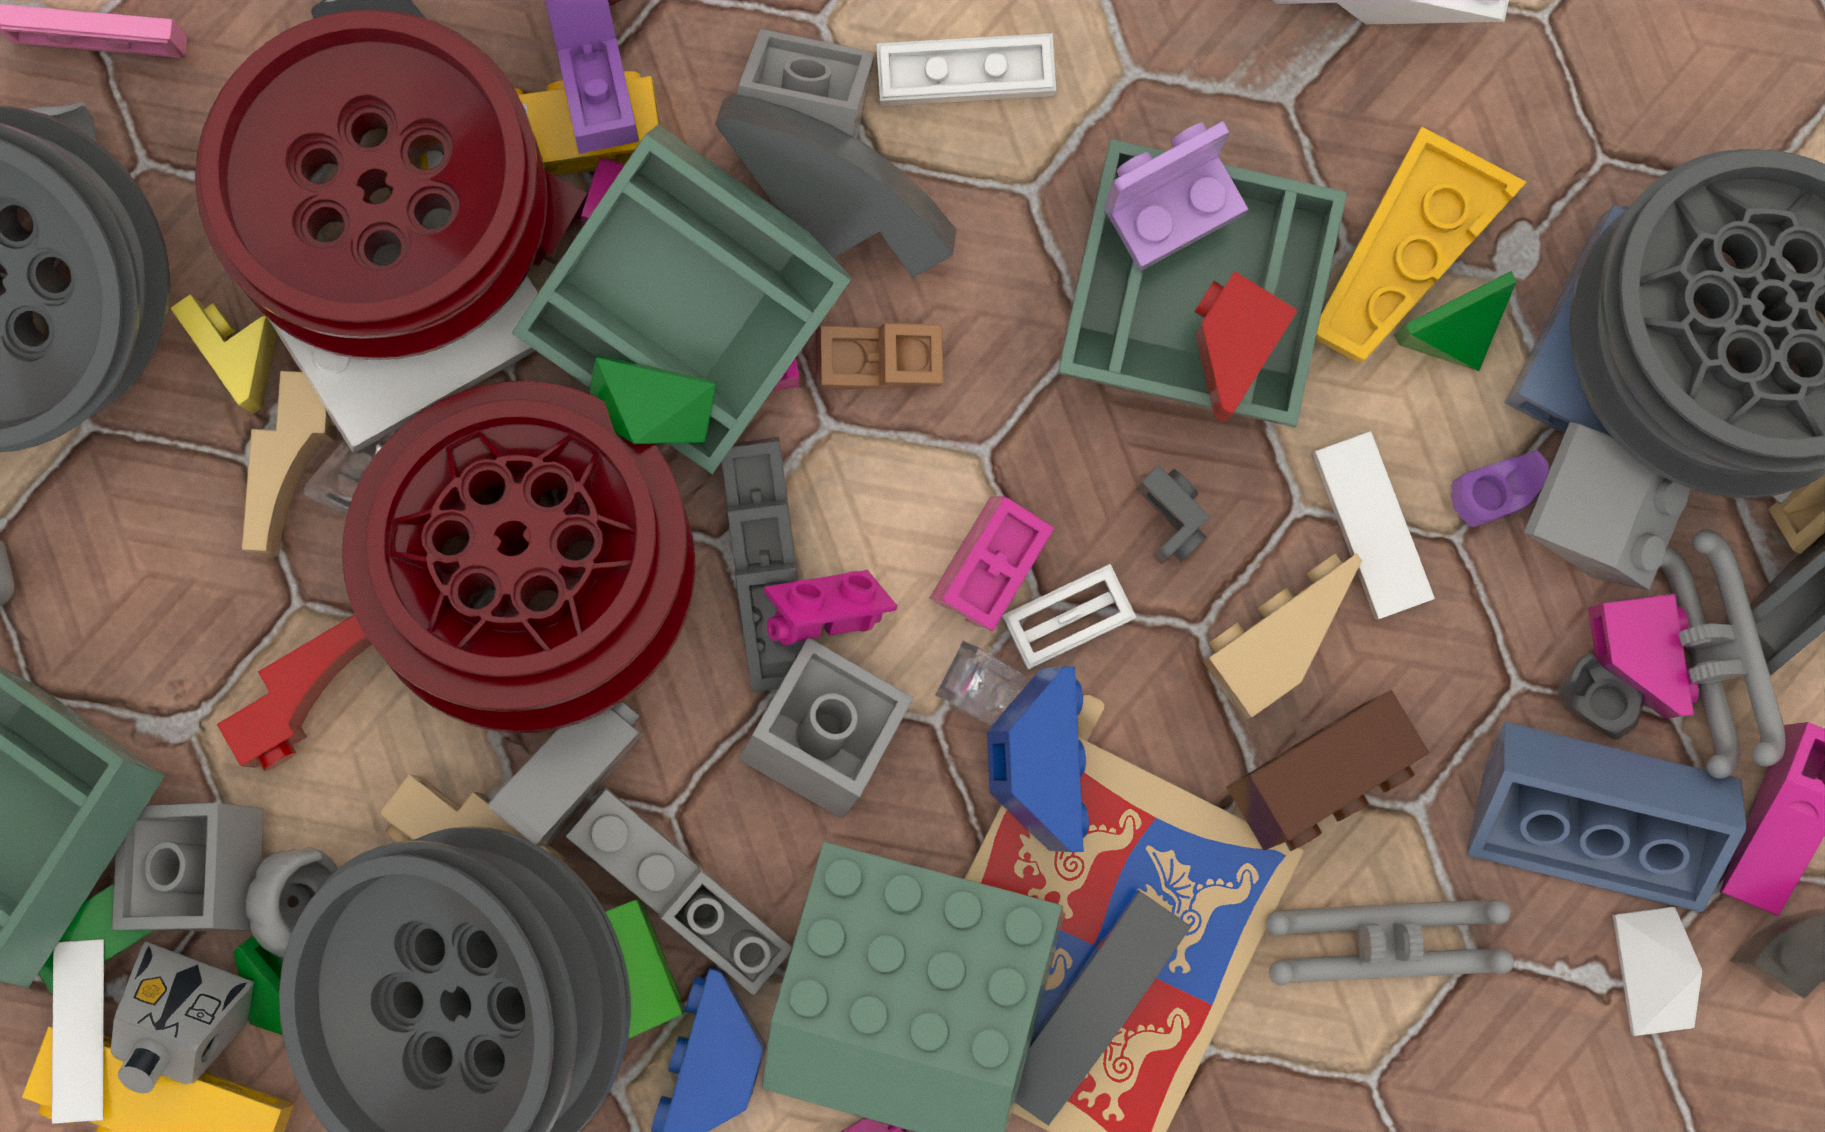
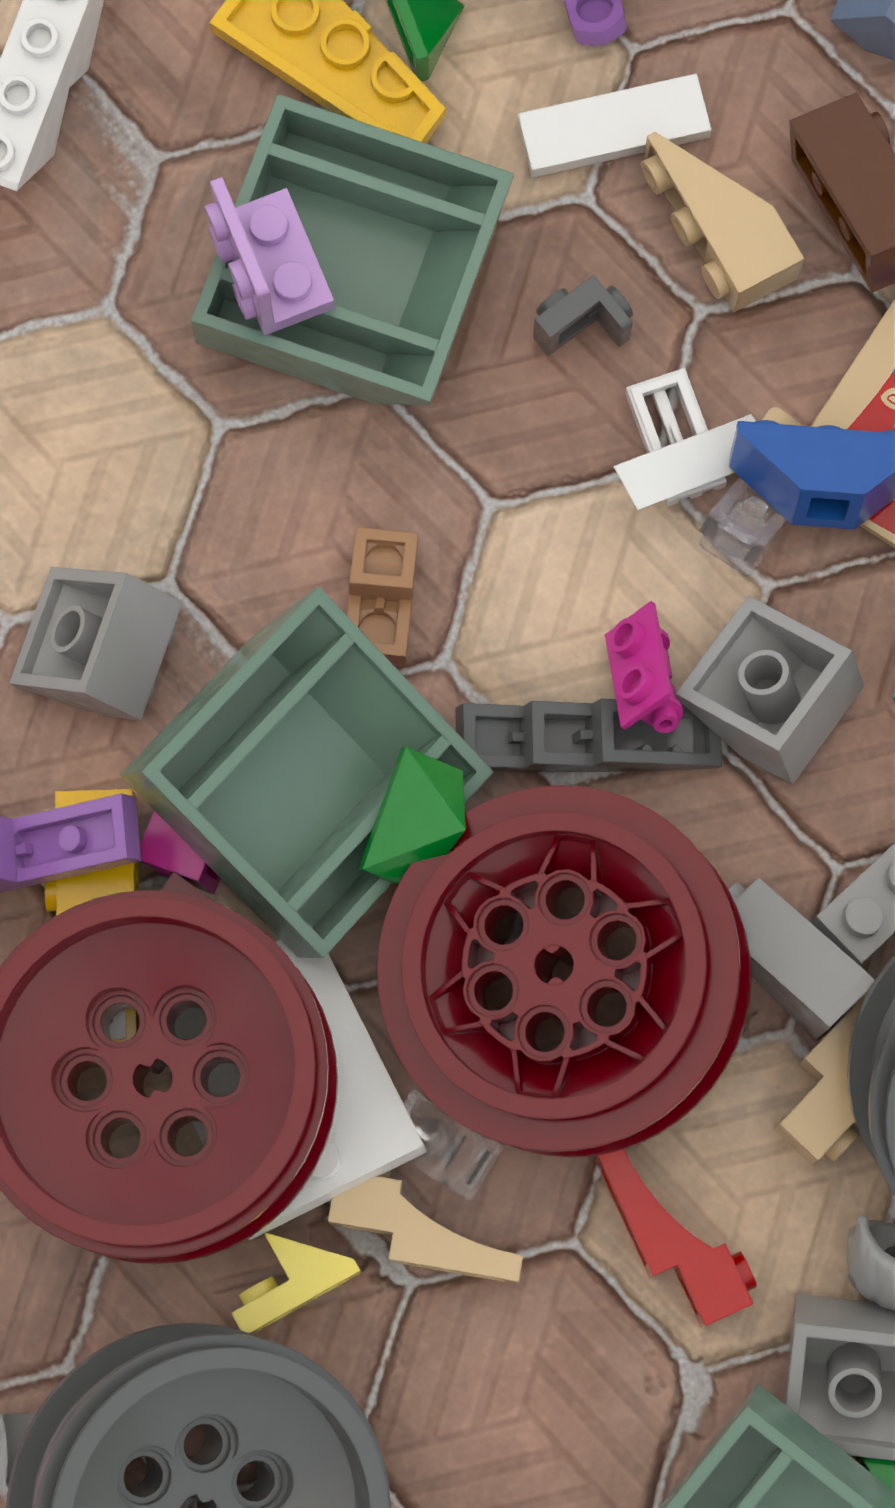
camera: 80 degrees left, 5 degrees down
dark grey slope [715,94,956,278] -> none
white tile [876,33,1056,106] -> none
dark pink hinge [929,496,1055,631] -> none
red slope [1194,271,1298,423] -> none
none -> white sticker [613,414,756,510]

